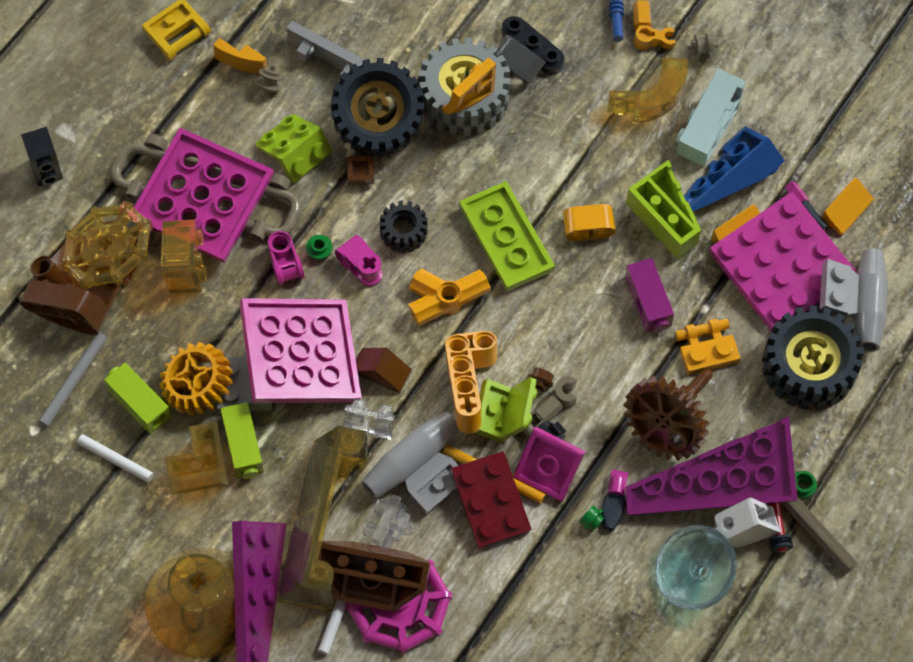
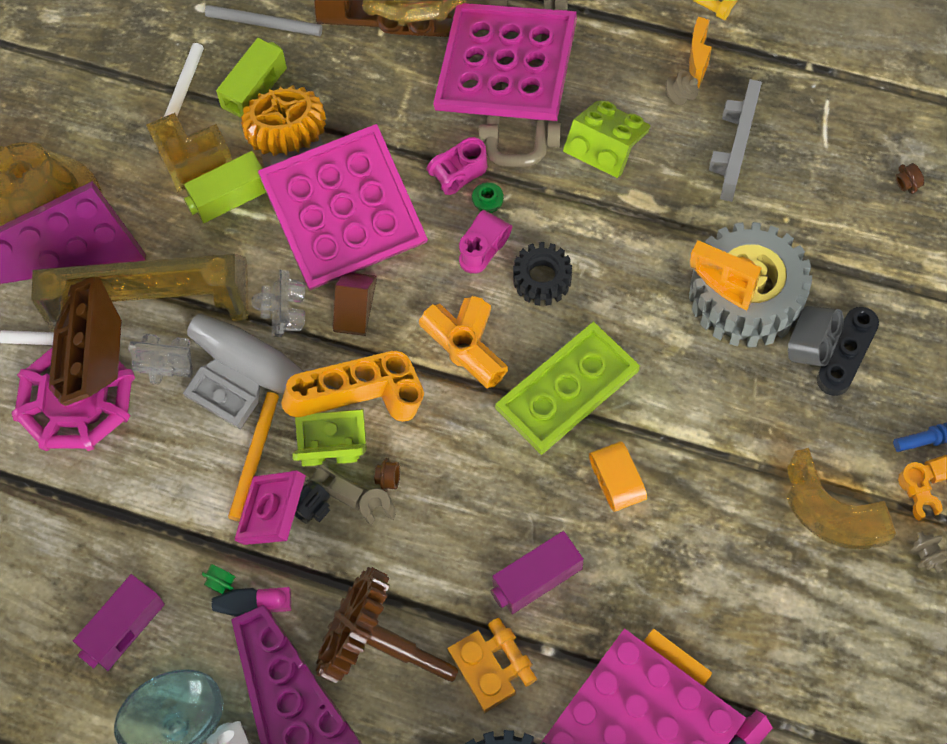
camera: 80 degrees right, 0 degrees up
clear yellow brick [161,220,207,294] -> none
black wheel [331,58,424,156] -> none
reddish brown plate [347,156,374,185] -> none
dark red plate [450,451,532,549] -> none
lime wedge [626,160,701,259] -> none
light aqua wedge [675,68,746,167] -> none
blue wedge [684,126,785,212] -> none
none -> magenta brick [73,574,165,671]

